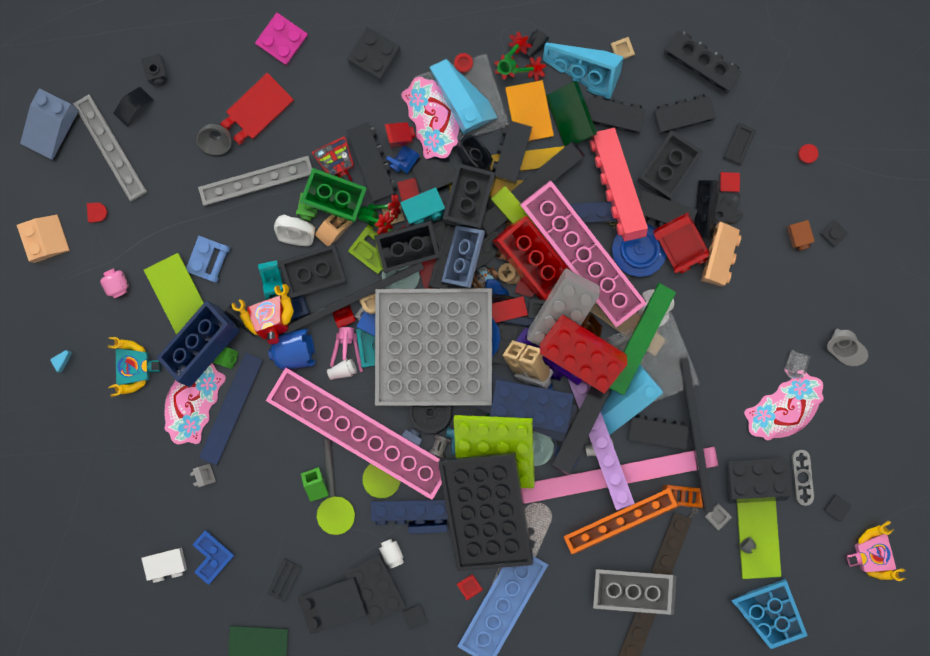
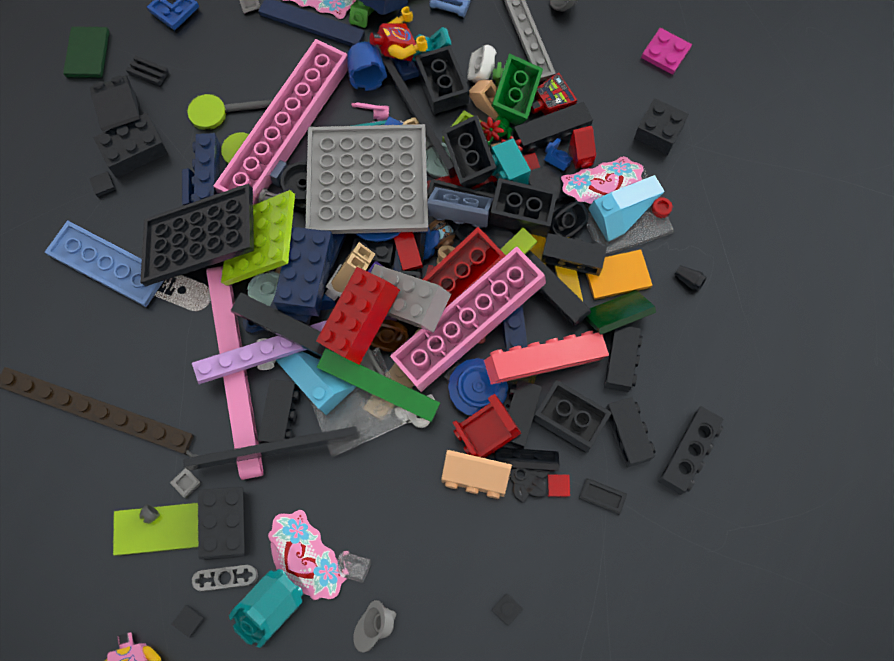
camera: 85 degrees right, 15 degrees down
red tile [220,73,294,145] -> none
bright green brick [301,467,329,502] -> none
white cone [327,358,357,380] -> none
red plate [332,305,356,328] -> none
white brick [379,539,404,569] -> none
red tile [456,574,483,600] -> none
plant [494,31,546,81] -> none
medium azure wedge [543,42,624,99] -> none
orange brick [564,488,680,554] -> none
light grey brick [593,569,677,615] -> none
tan tile [610,37,635,60] -> none
orange slope [662,485,703,508] -> none
dark azure wedge [731,578,808,649] -> none
dark orange brick [787,220,815,251] -> none
red tile [798,144,818,164] -> none
none -> teal brick [229,569,303,648]

